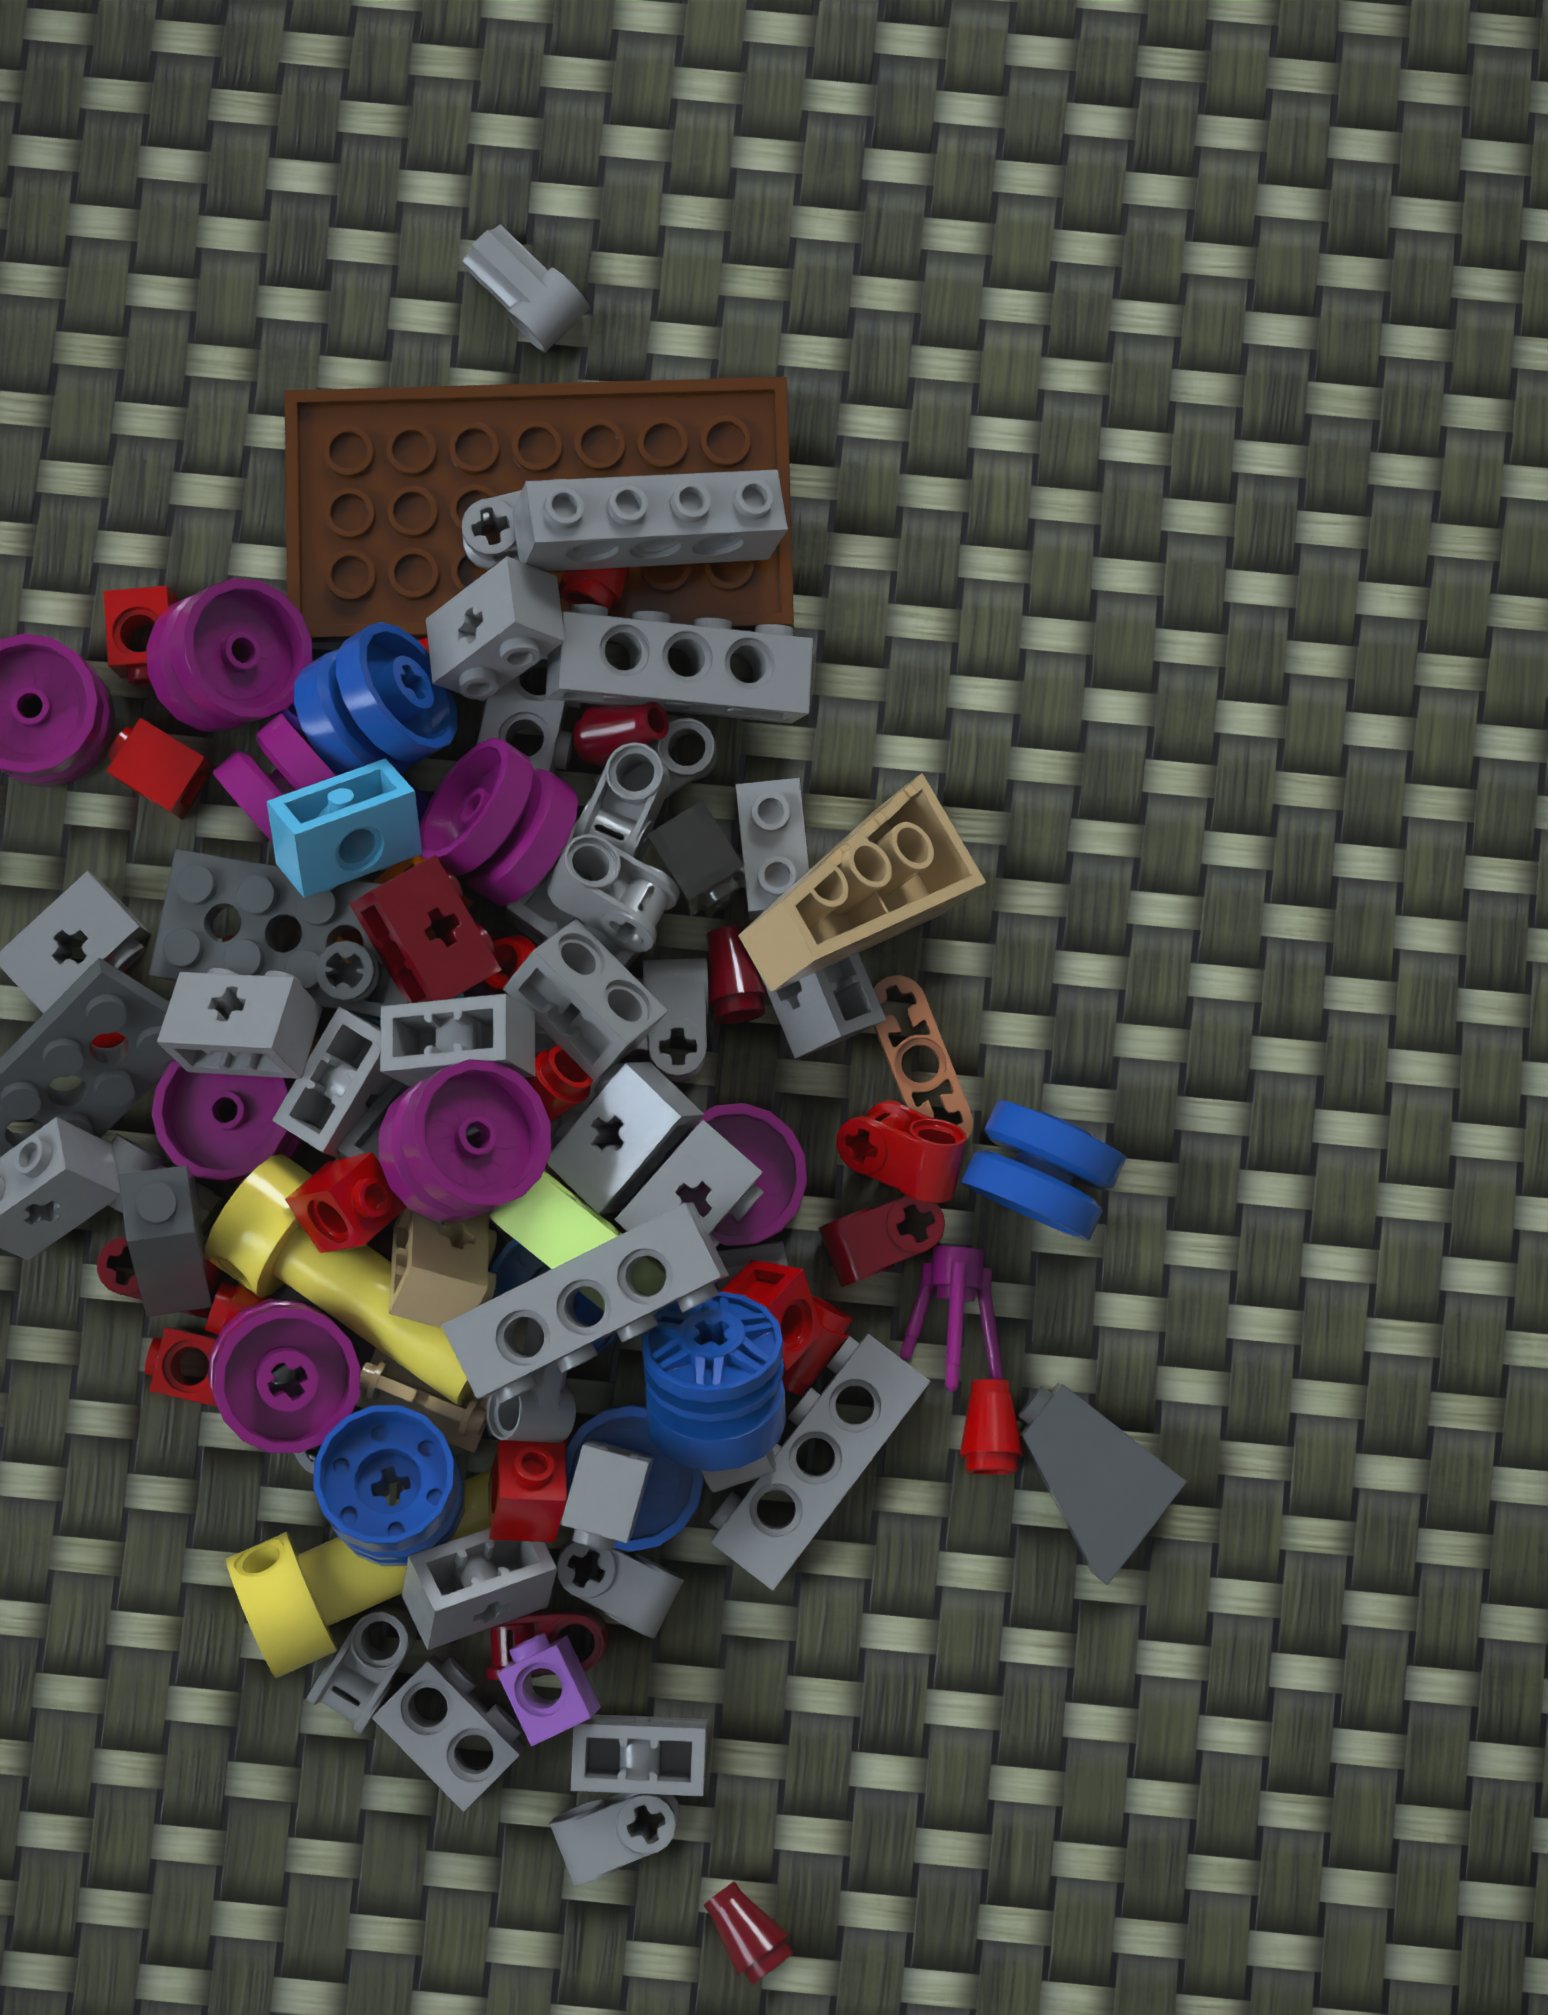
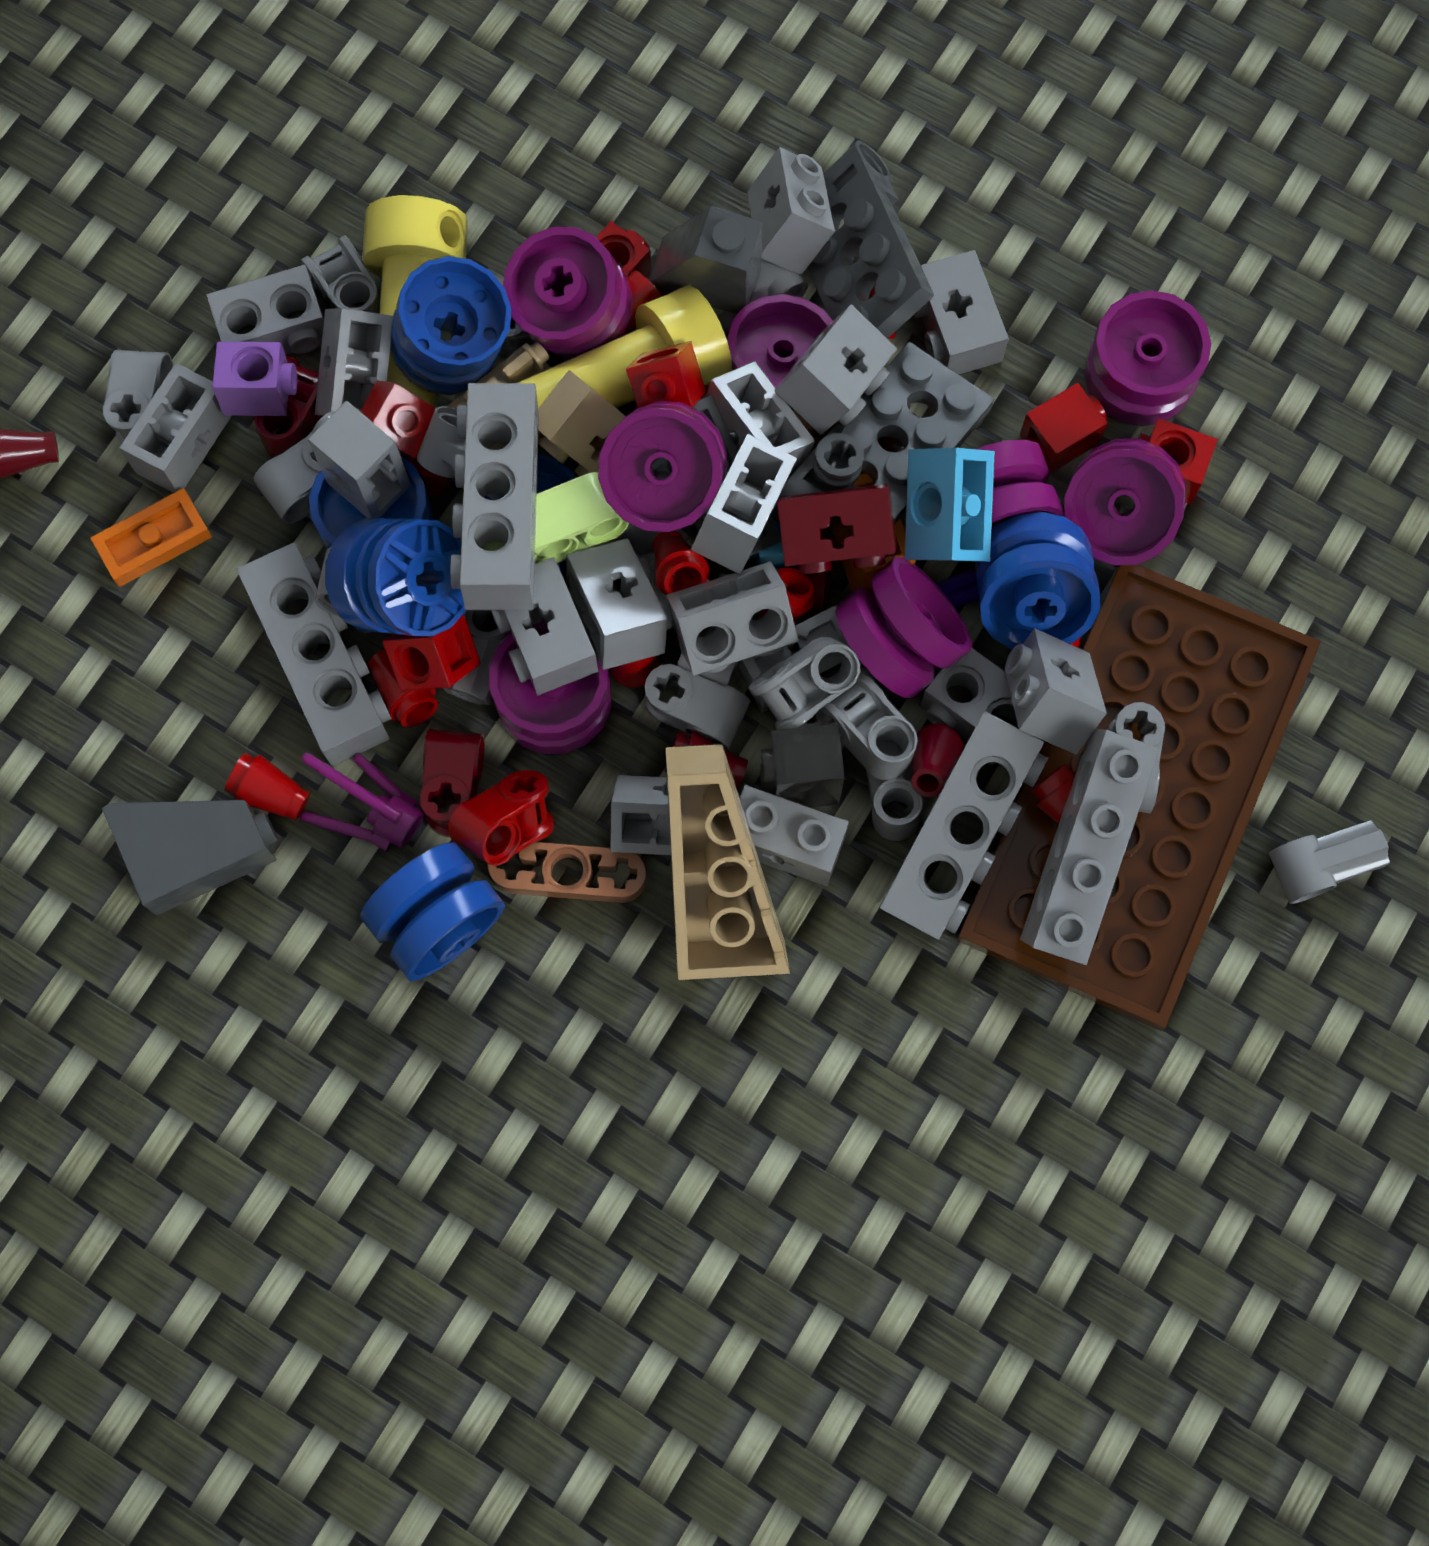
camera: 115 degrees right, 10 degrees down
none -> orange plate [90,488,212,588]

